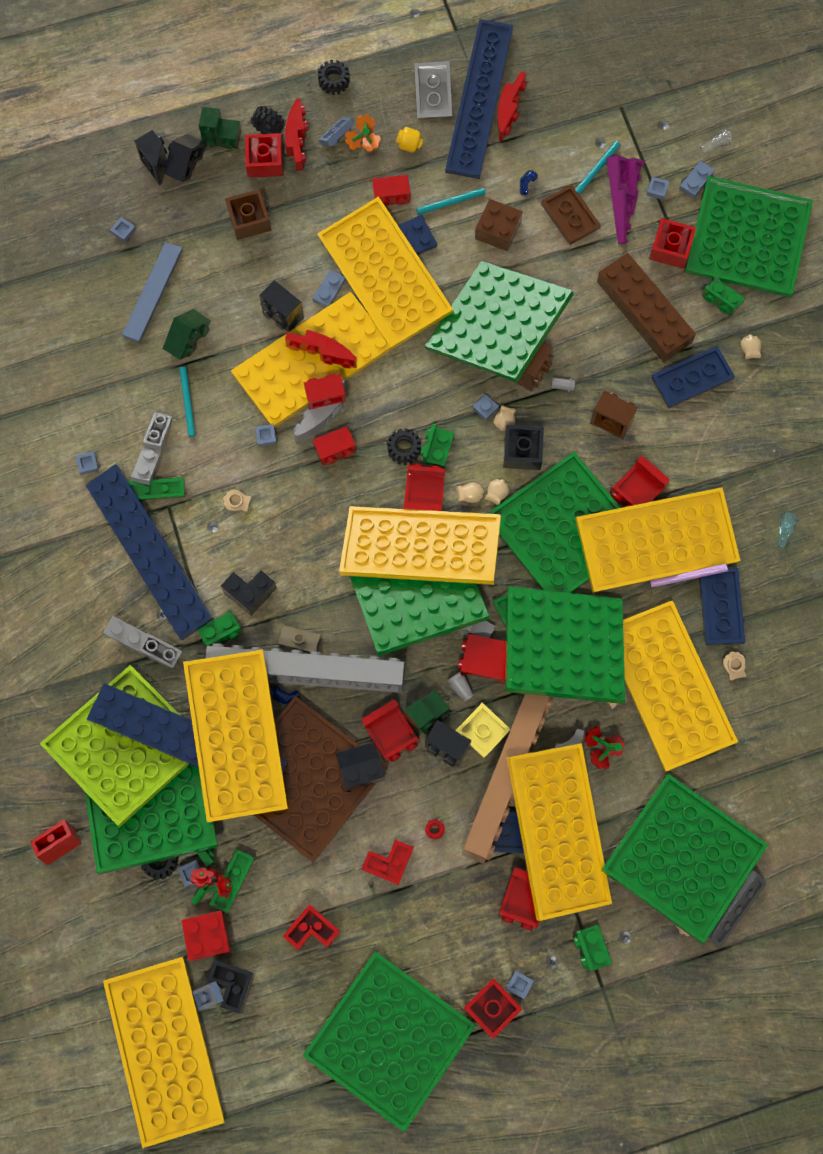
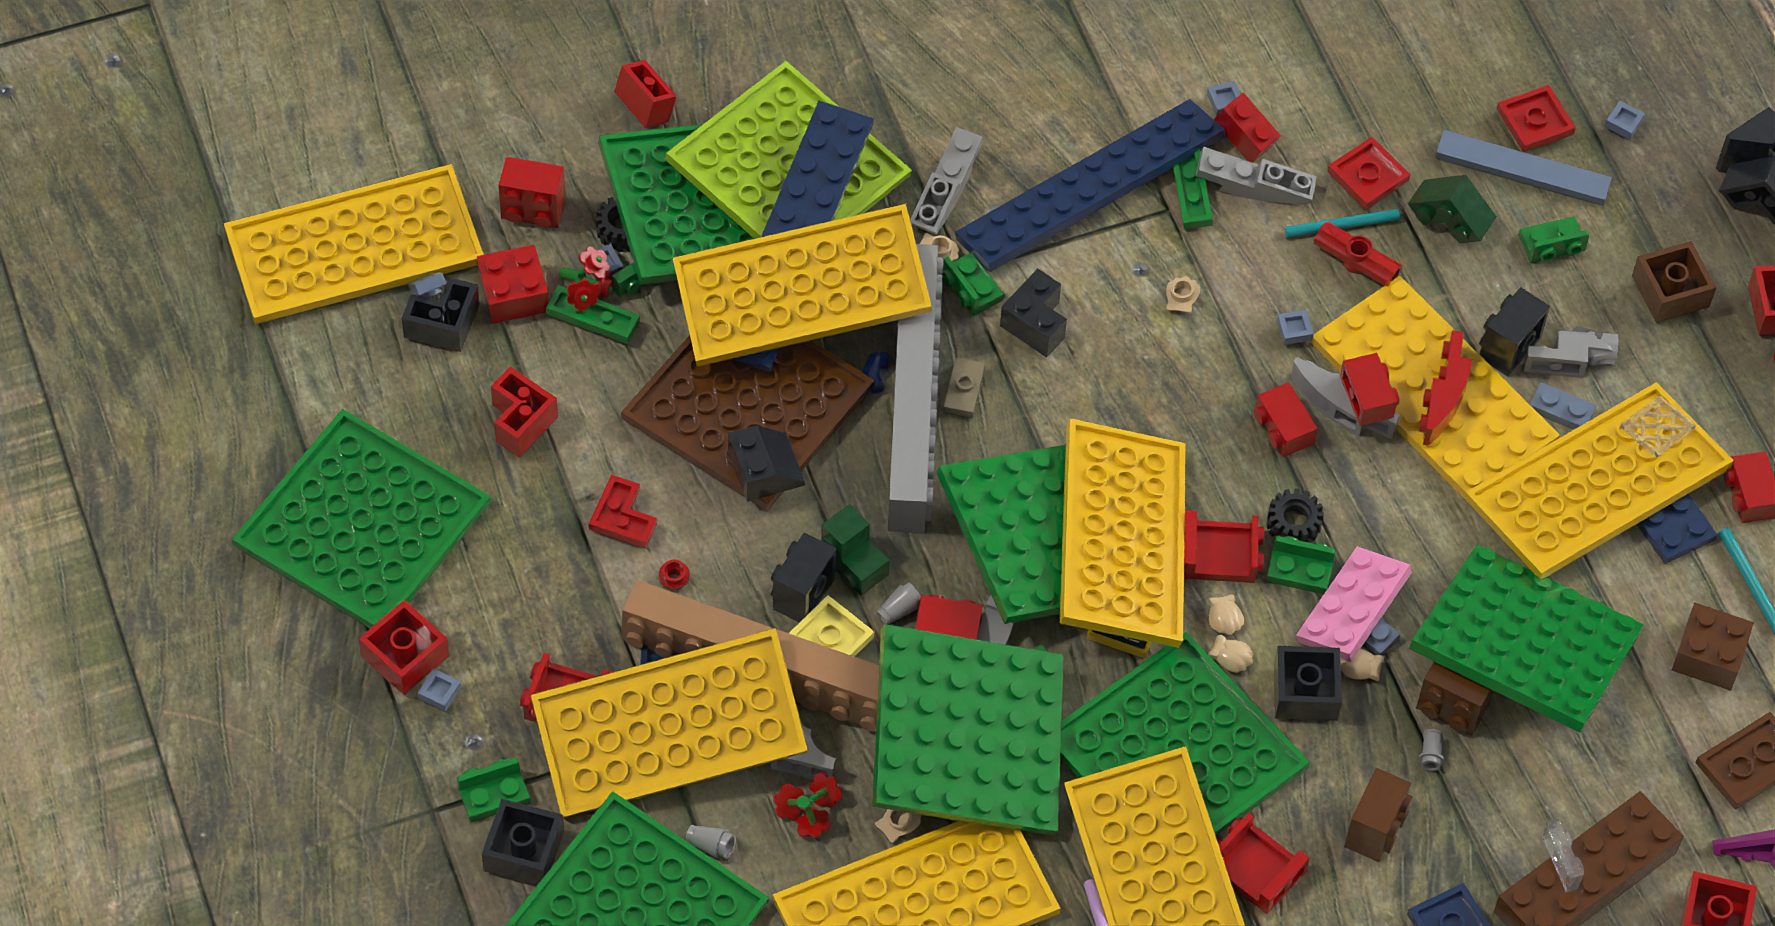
camera: 85 degrees right, 15 degrees down
red panel [361,699,420,762] -> none
none -> black brick [482,799,564,885]
none -> red brick [498,157,566,228]
none -> light grey cone [686,825,736,860]
none -> tan animal [920,233,959,261]
none -> red brick [1214,92,1281,163]
none -> bright pink plate [1296,546,1412,662]
none -> red piece [1314,221,1402,287]
none -> red plate [1327,137,1410,210]
none -> red plate [1497,85,1576,152]
none -> green bracket [1518,216,1589,264]
none -> light grey plate [1524,326,1618,378]
none -> clear plate [1542,819,1584,892]
none -> clear window [1621,395,1696,457]

